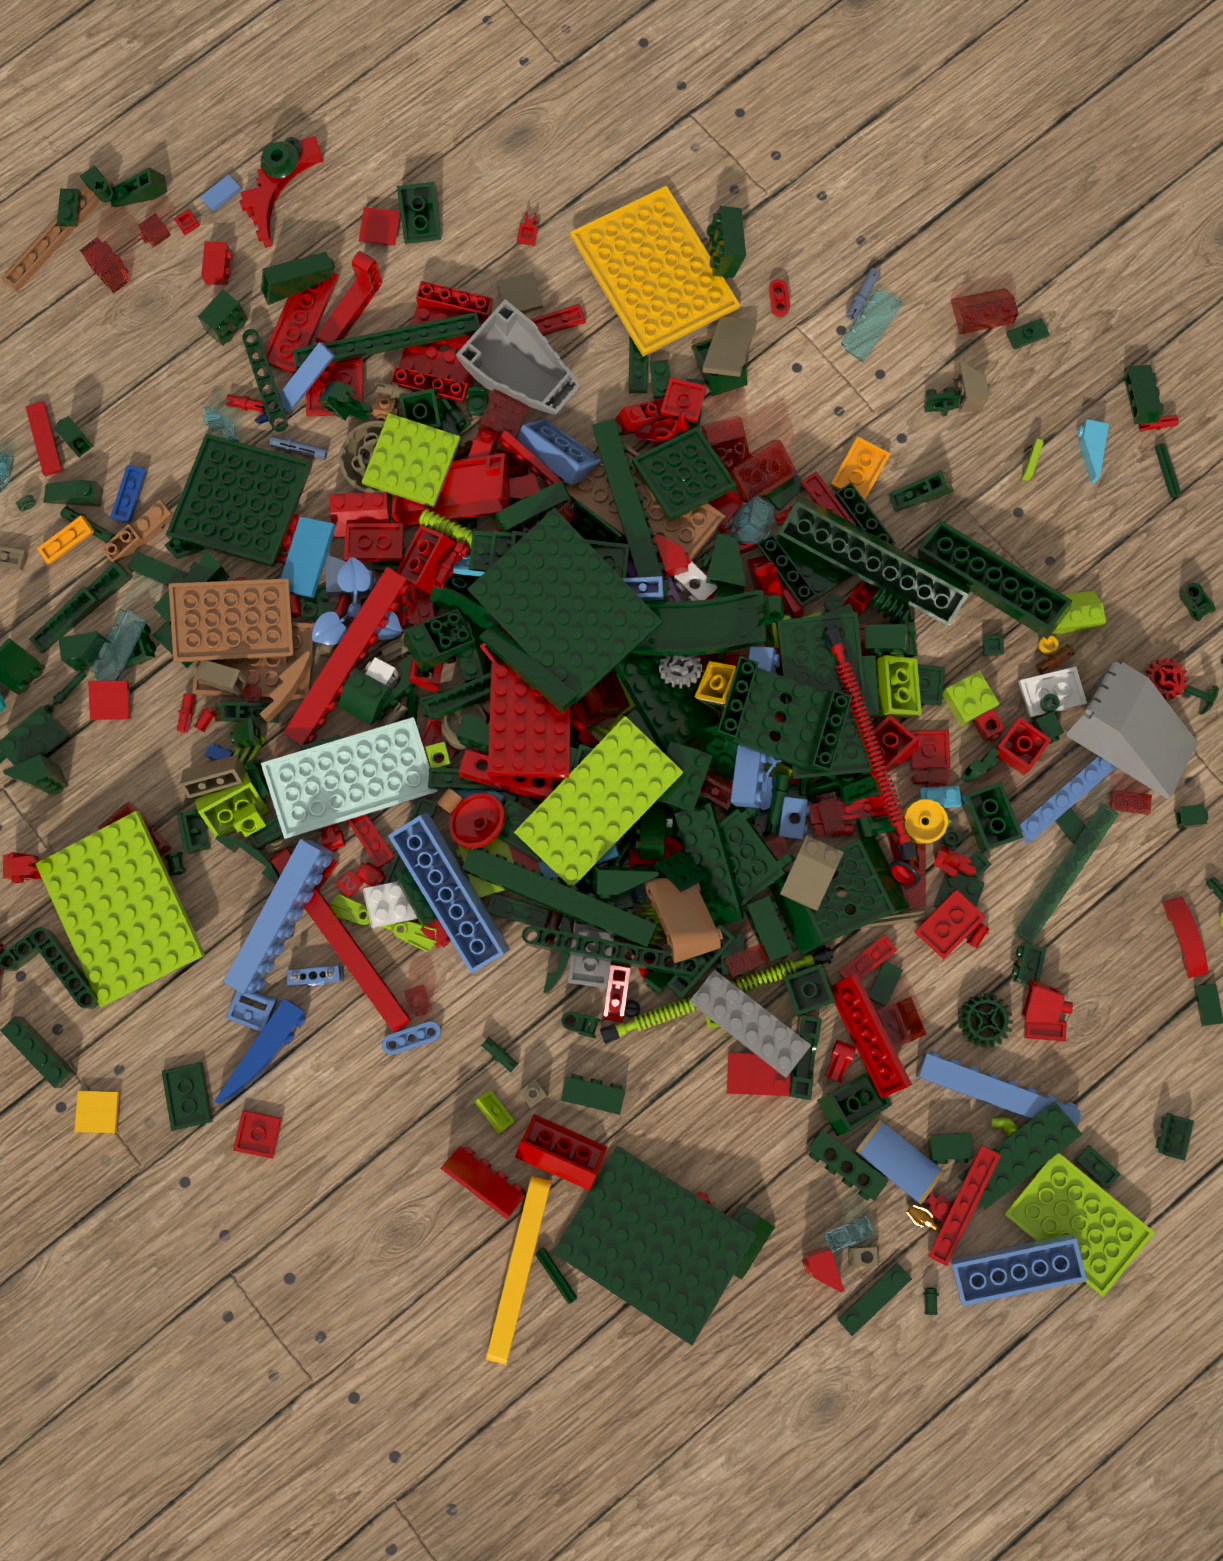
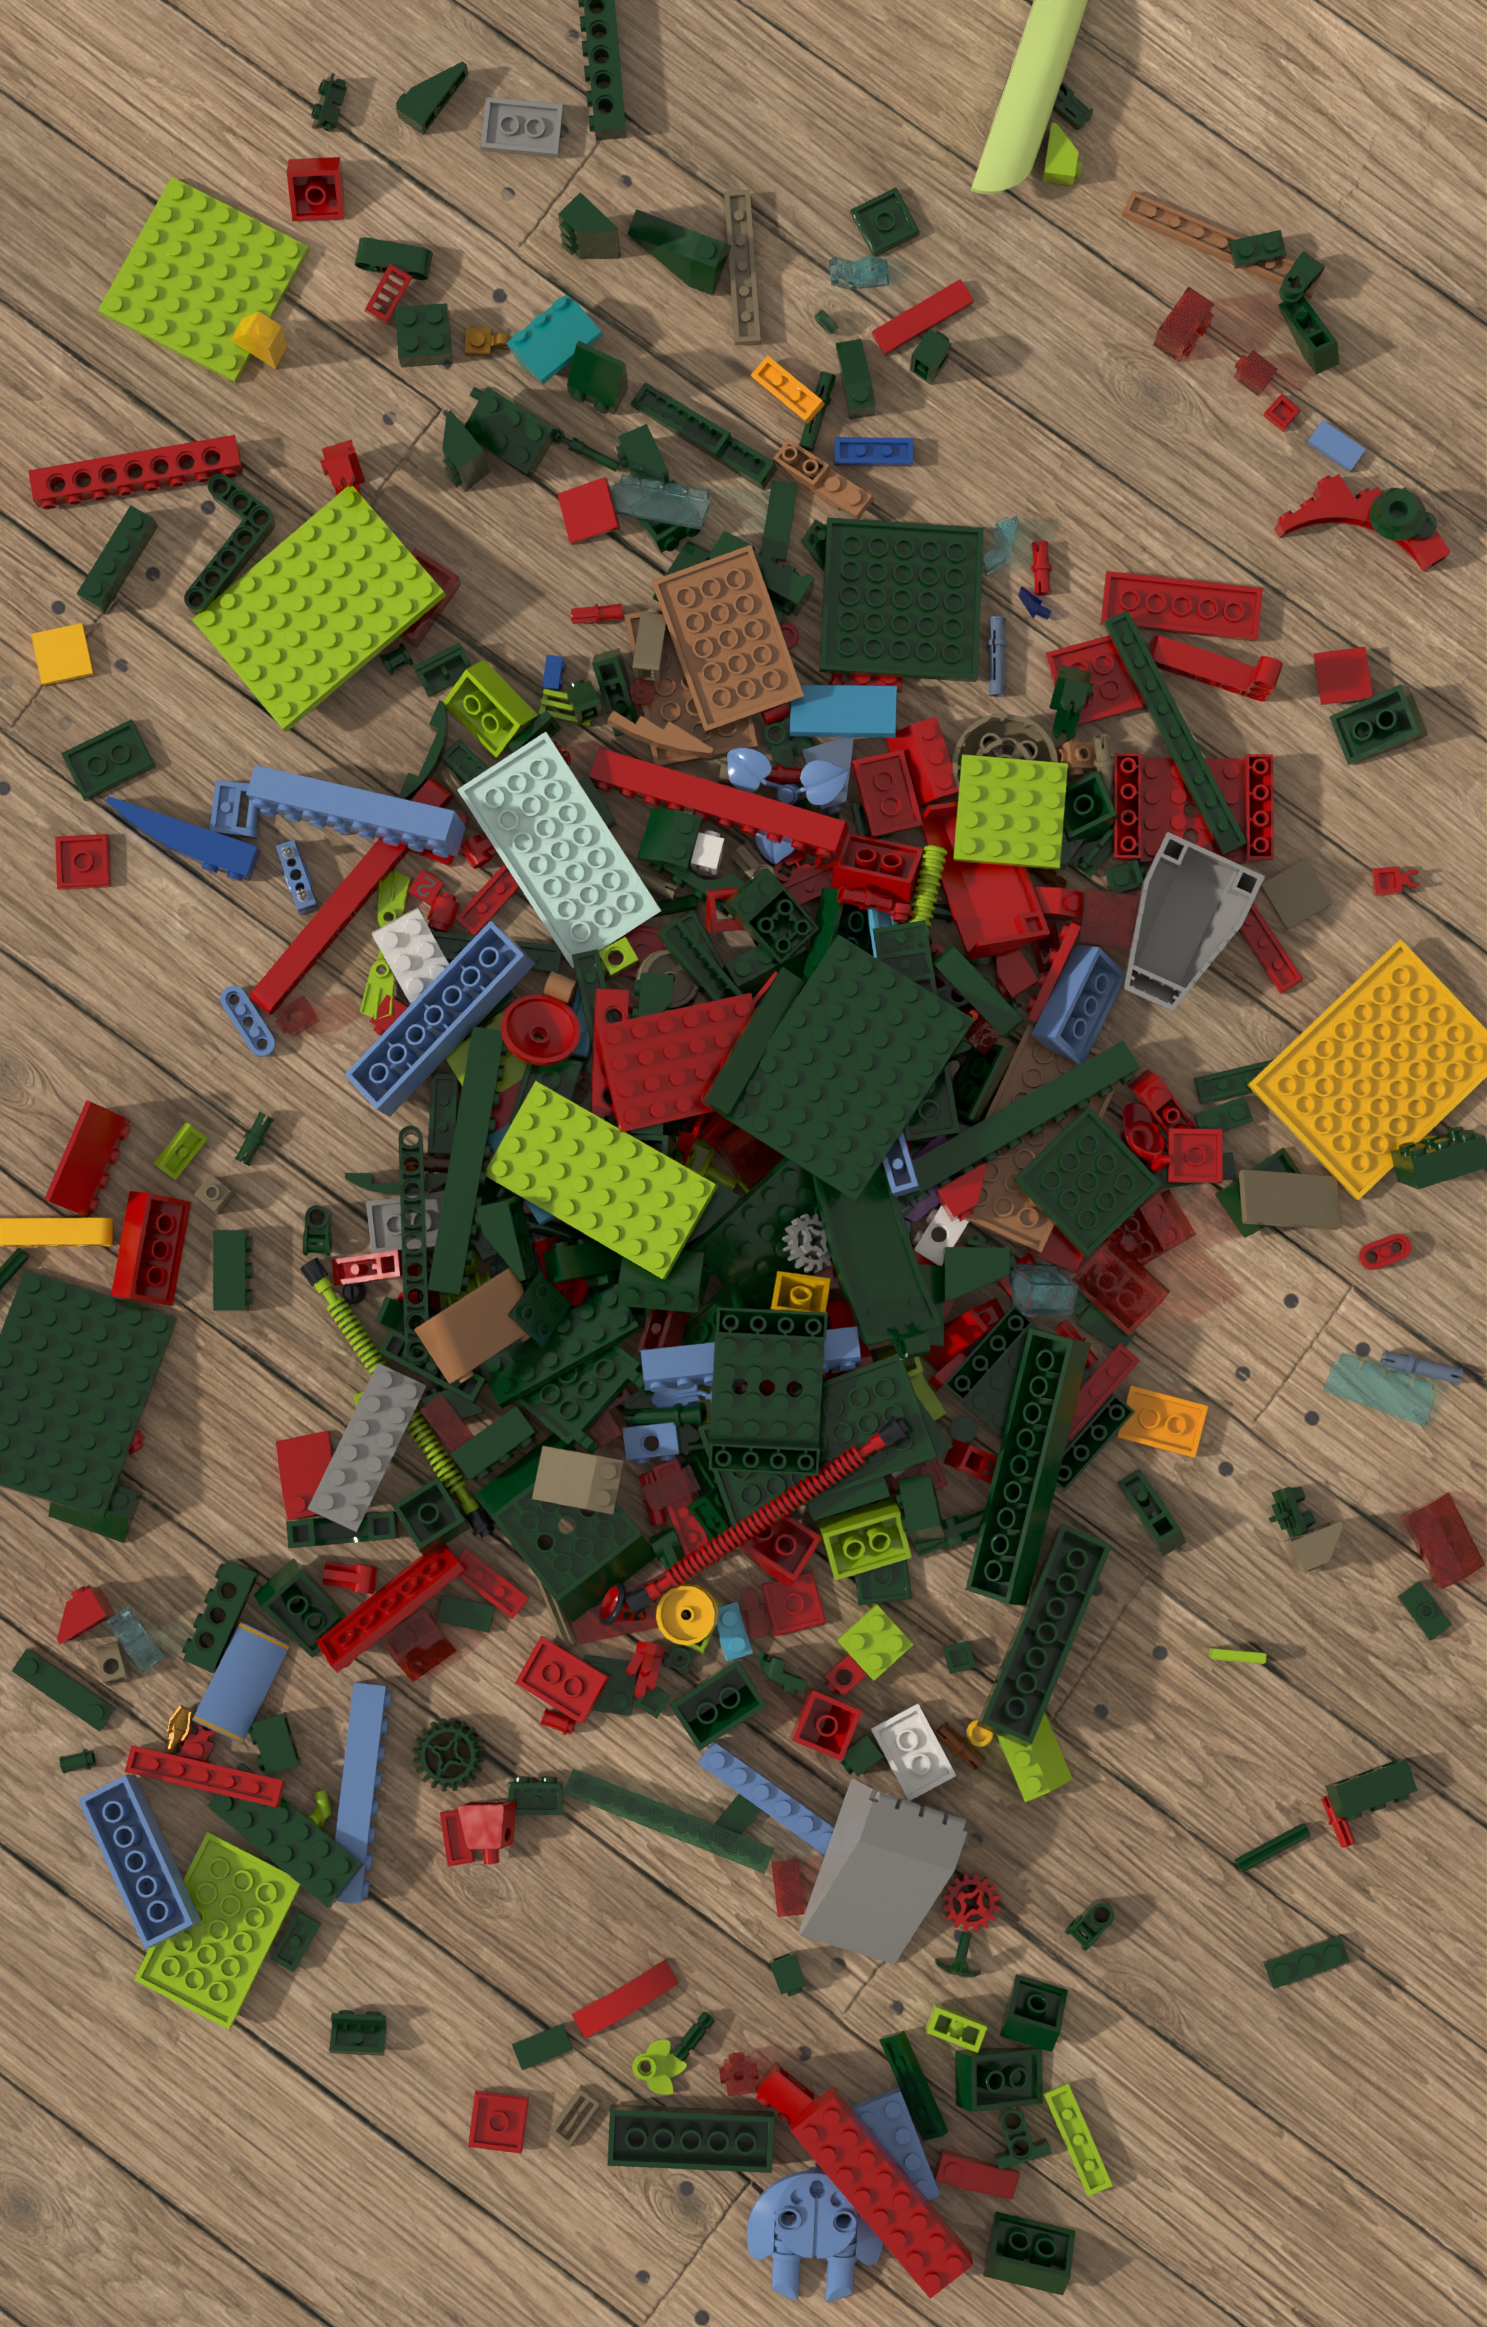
camera: 75 degrees right, 5 degrees up
dark tan brick [180,755,246,799] -> none
red pin [194,707,215,733] -> none
dark green brick [198,289,248,346] -> none
red brick [201,241,233,285] -> none
lime brick [232,802,266,837] -> none
dark green beam [242,329,288,432] -> none
dark green slope [261,252,335,305] -> none
medium blue tile [279,342,335,413] -> none
dark green plate [394,868,438,927] -> none
dark green piece [867,586,910,624] -> none
dark green bush [1040,694,1060,713] -> none
medium azure slope [1077,419,1109,483] -> none

